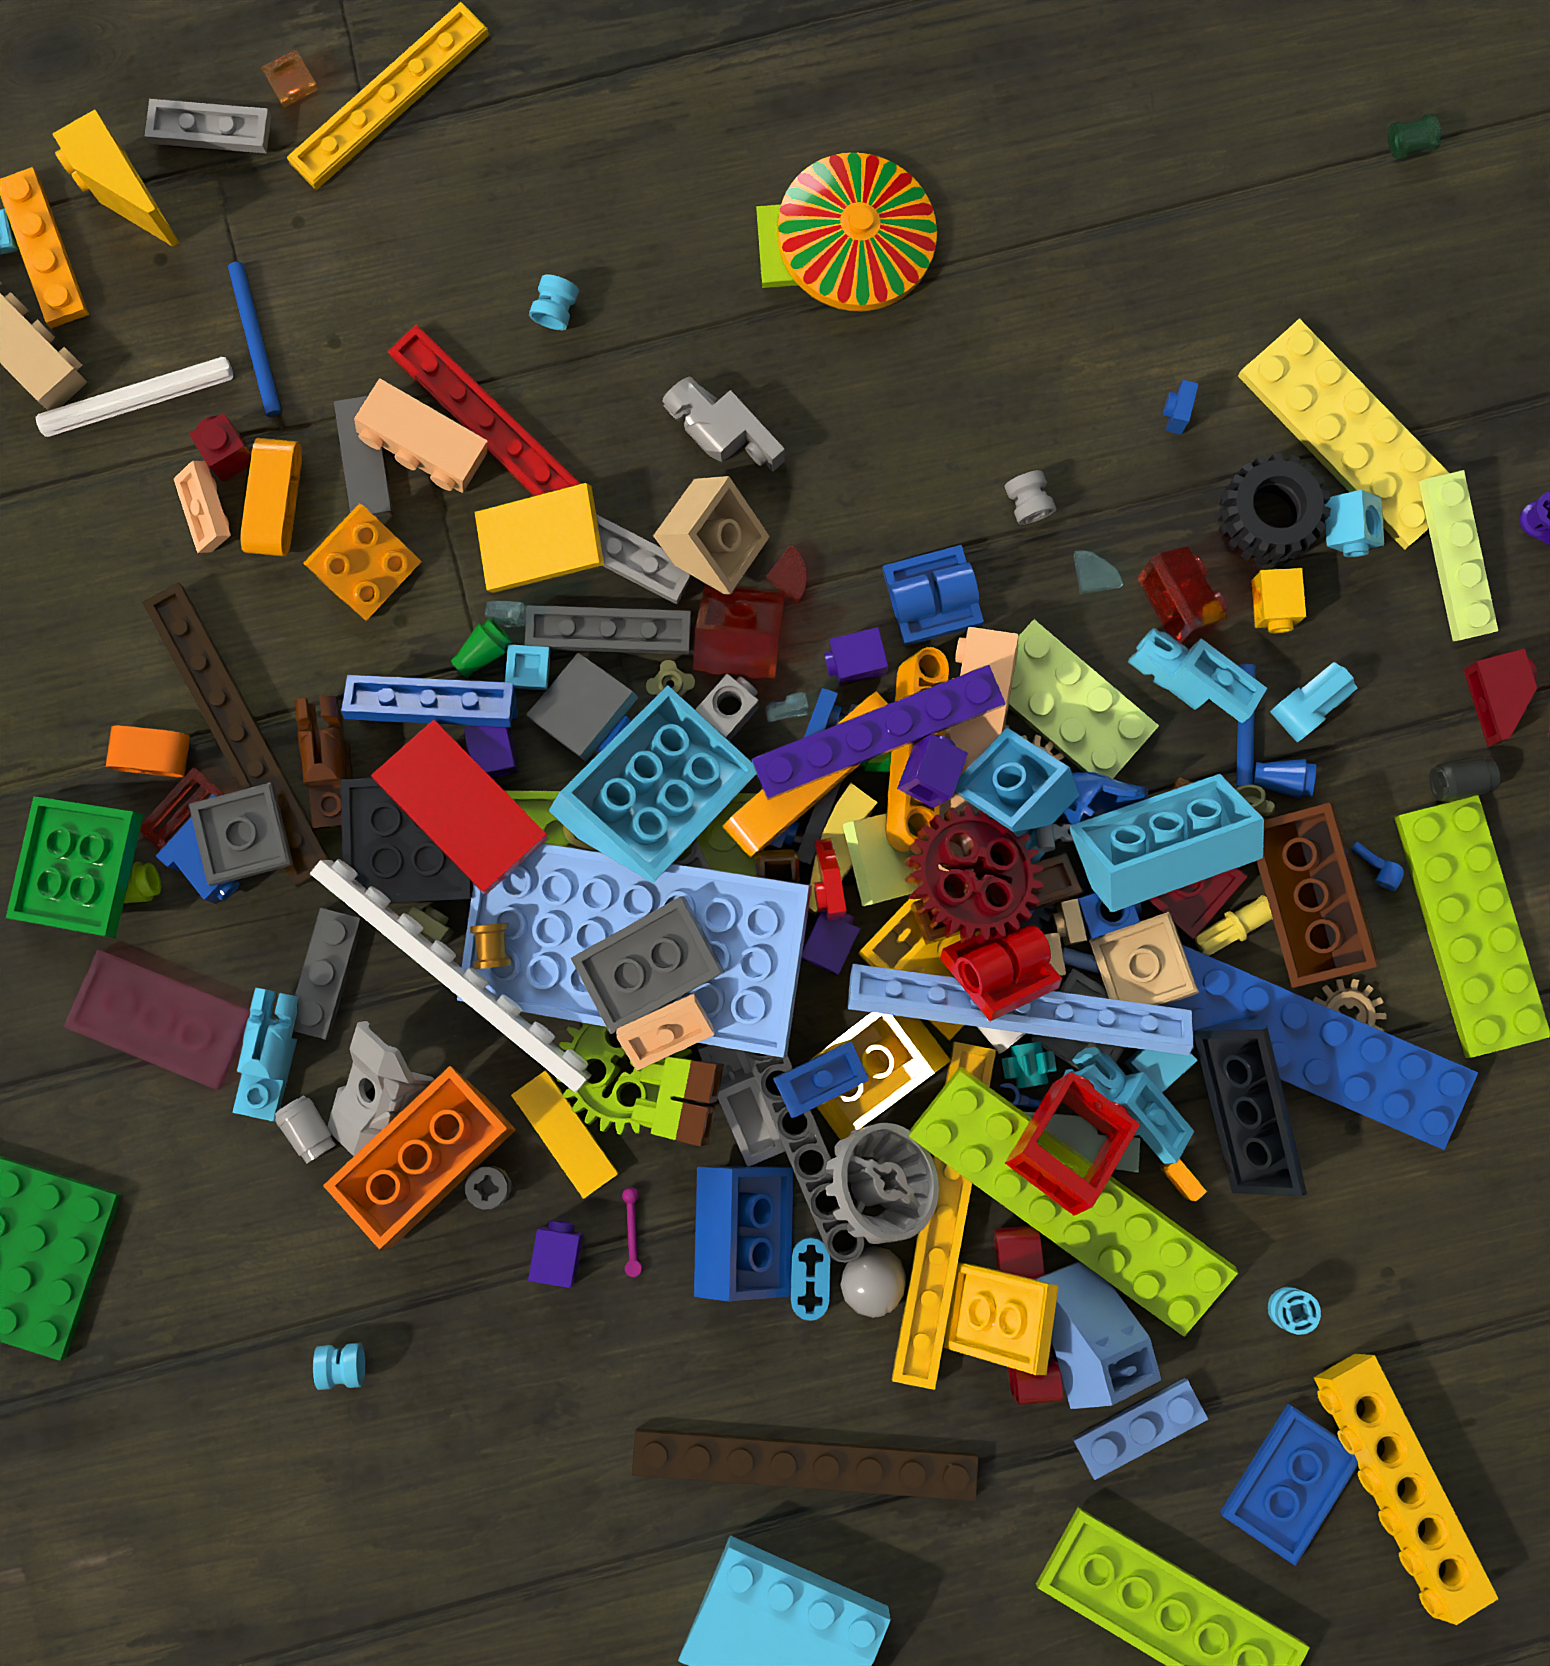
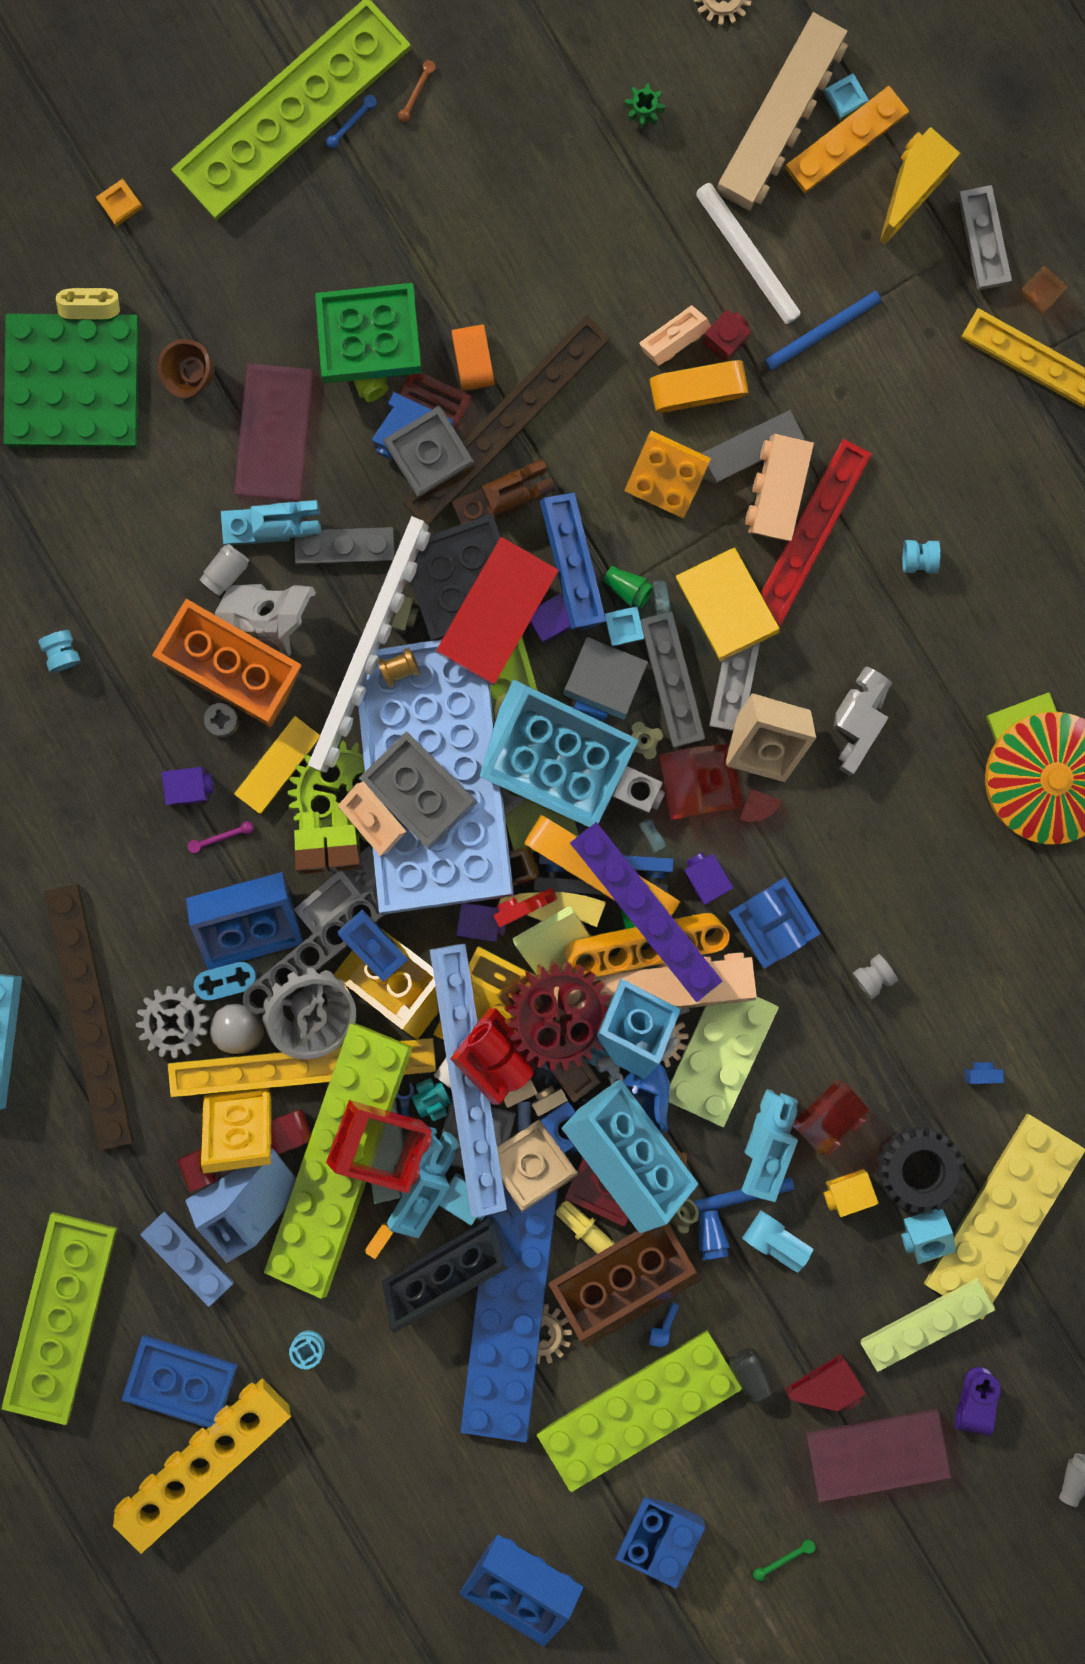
camera: 70 degrees right, 5 degrees up
dark purple brick [897,734,968,808] -> none
clear light blue tile [1073,551,1122,594] -> none
none -> light grey gear [136,986,210,1058]
none -> reddish brown helmet [157,339,215,399]

